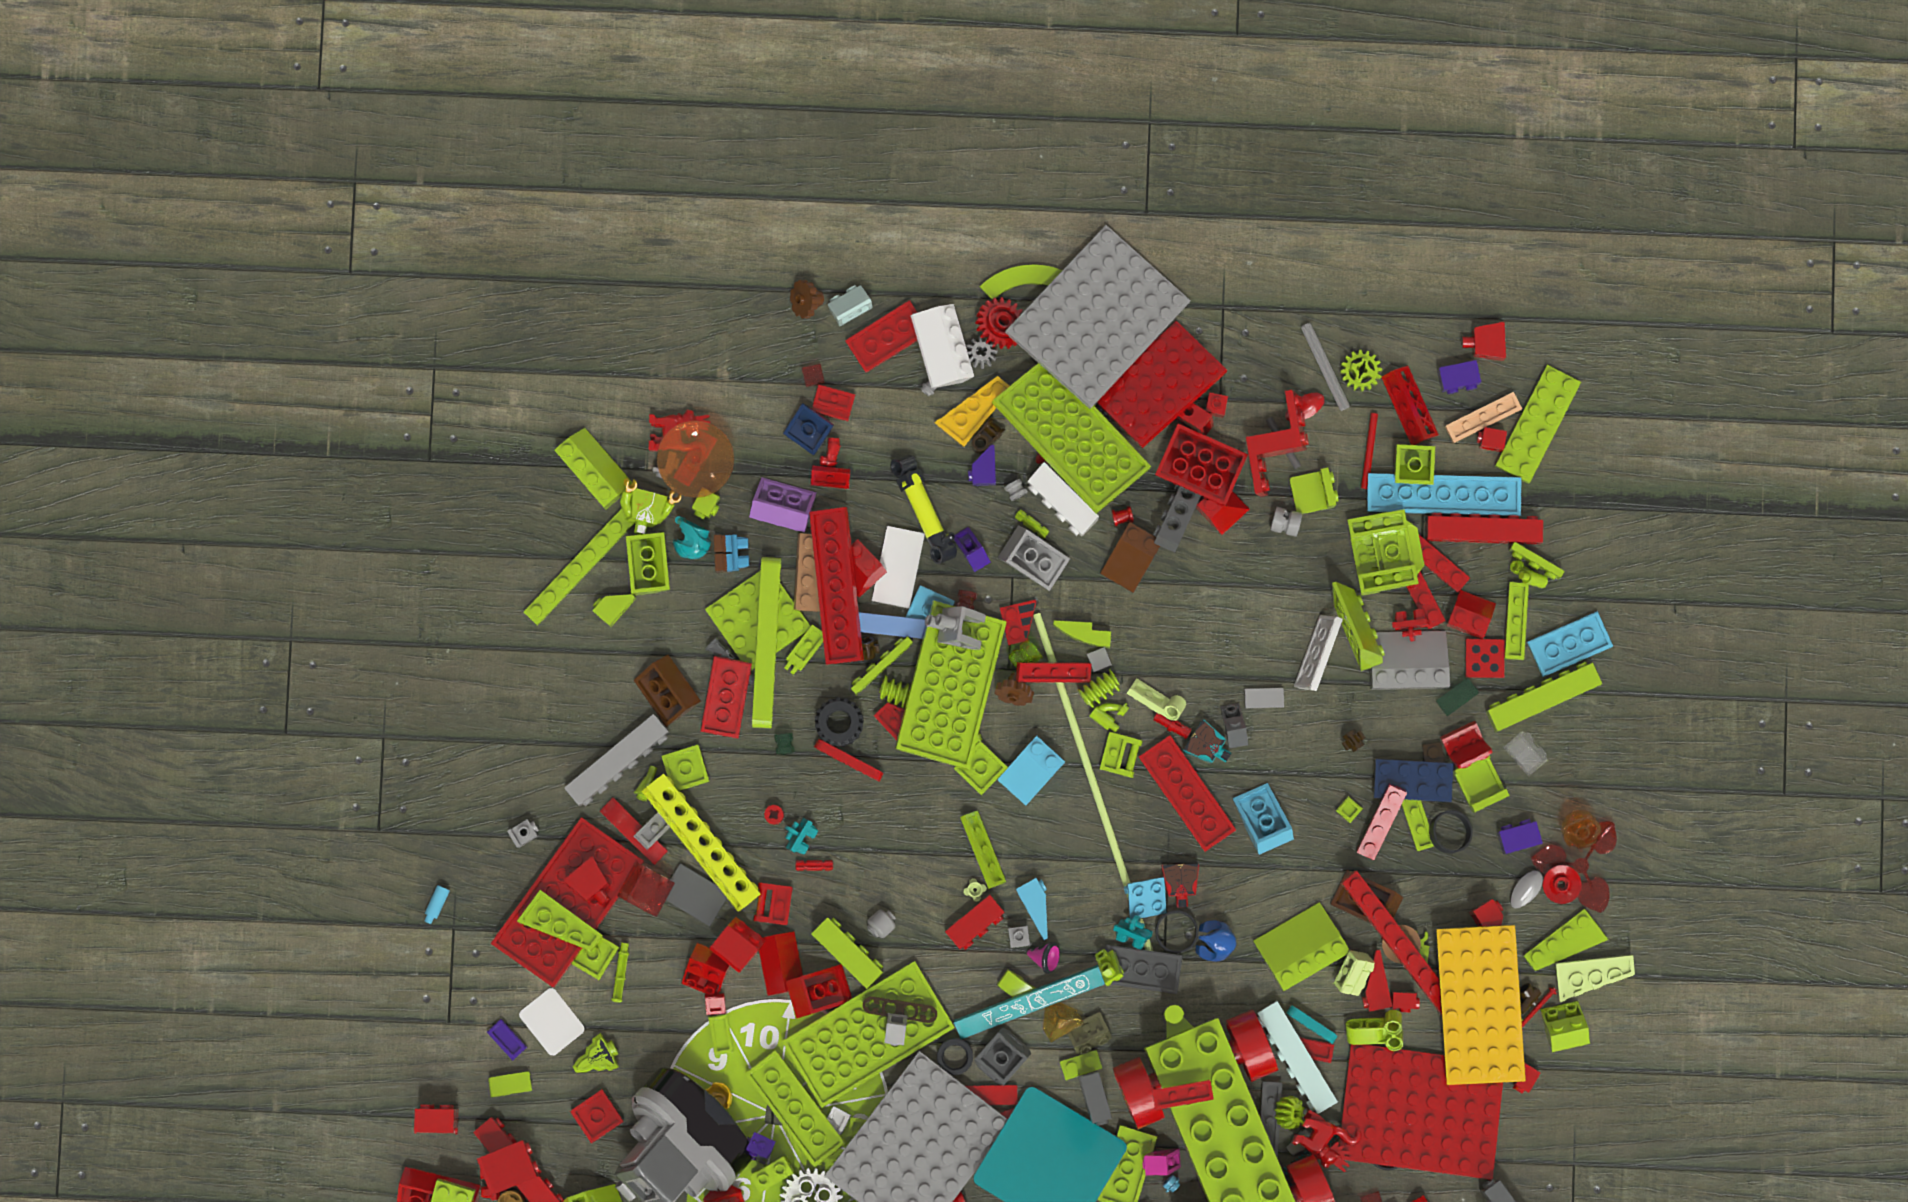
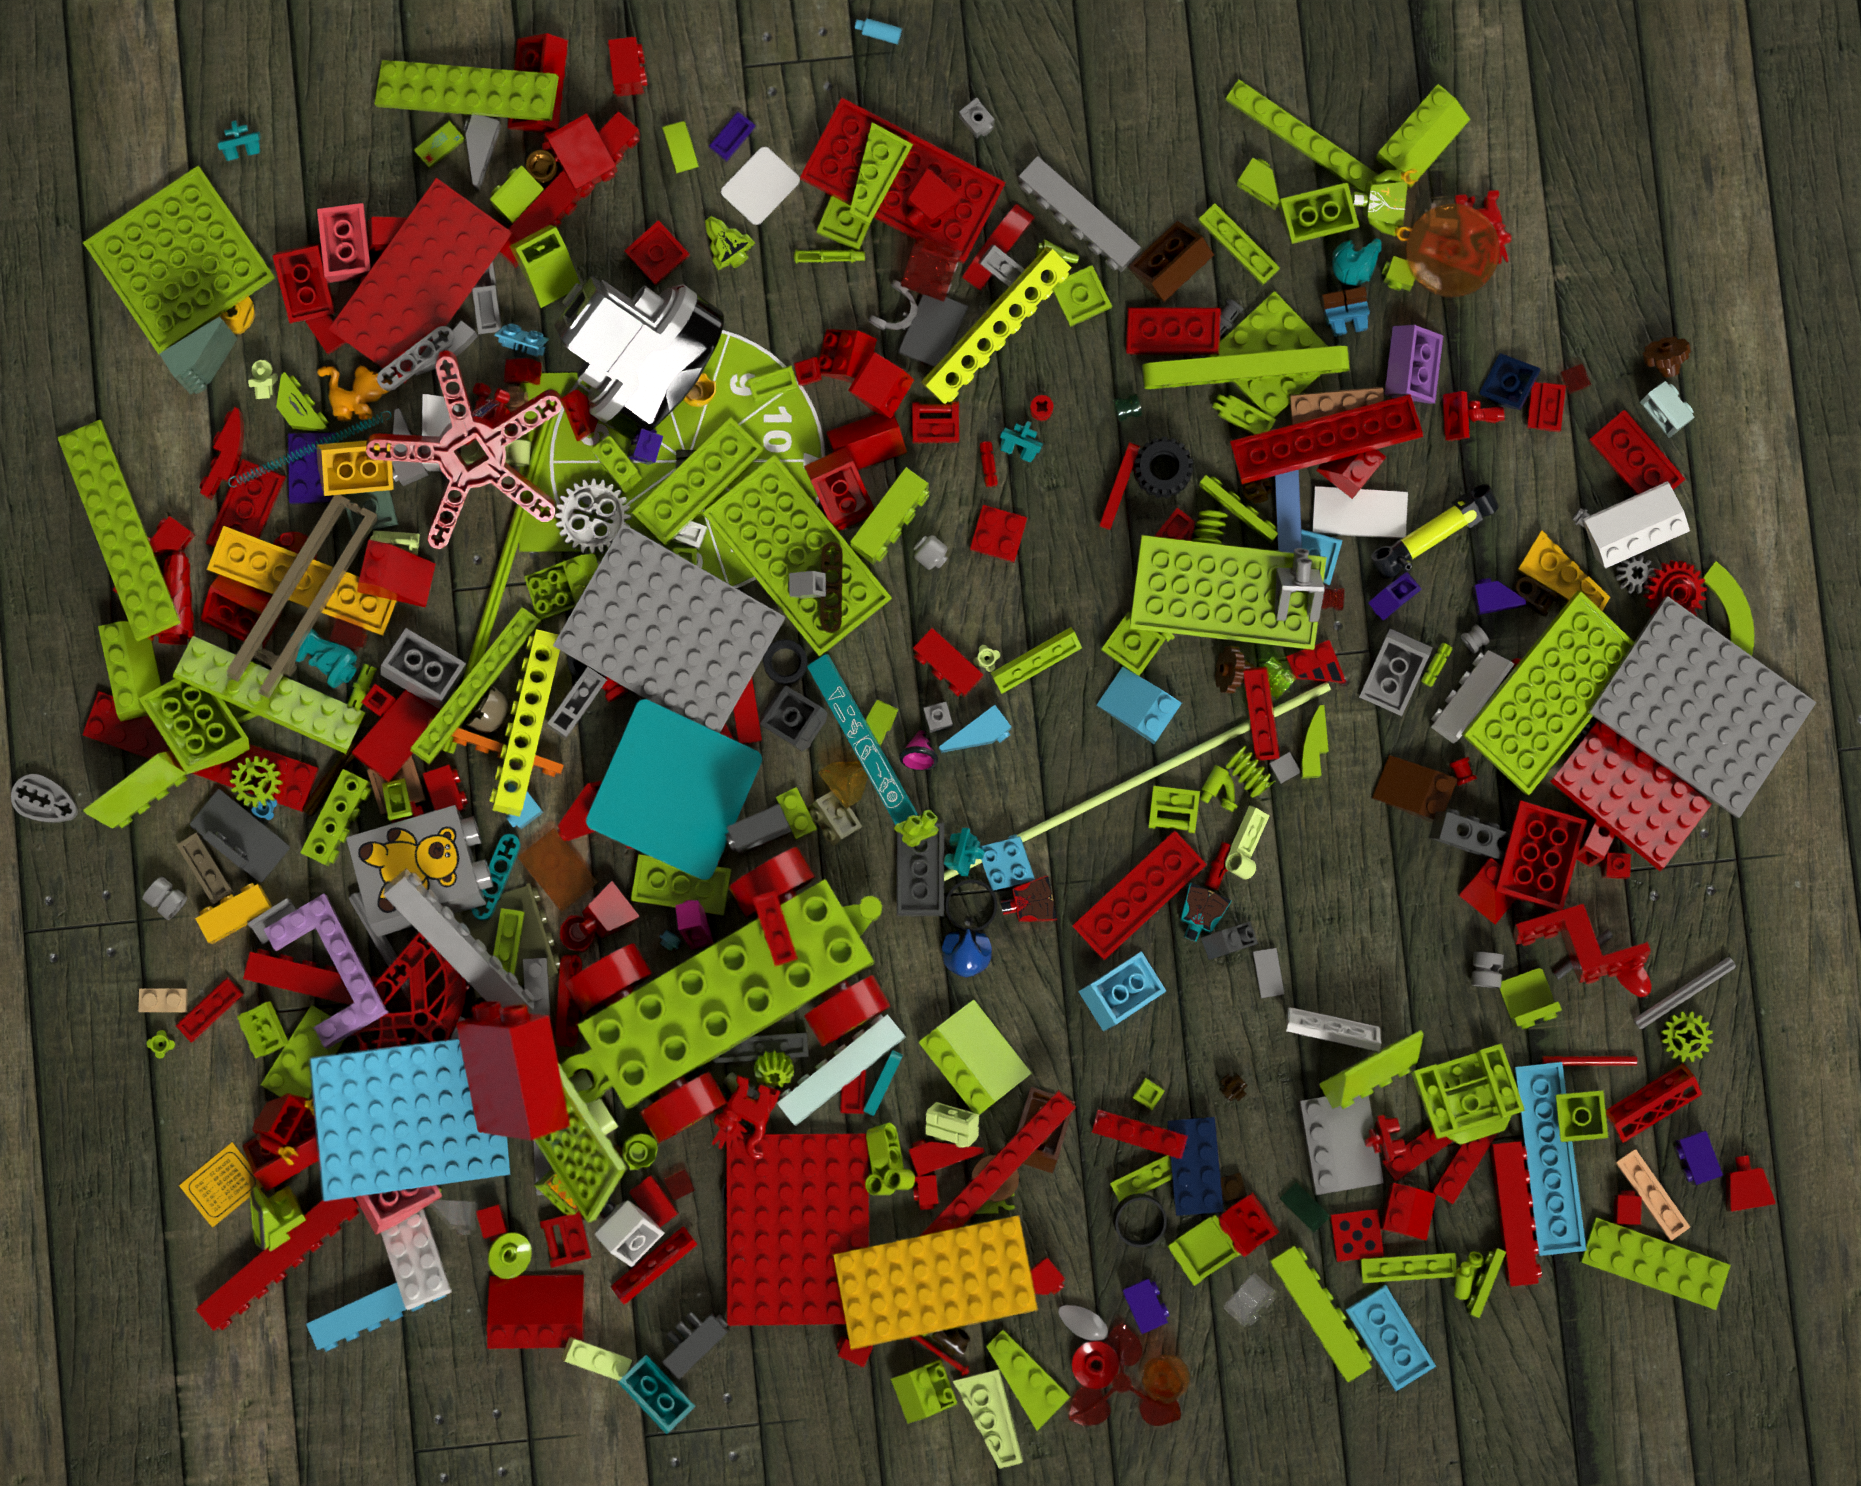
camera: 80 degrees right, 0 degrees up
none -> light grey piece [868,280,918,330]
none -> red plate [970,505,1027,563]
none -> lime plate [1198,203,1280,285]

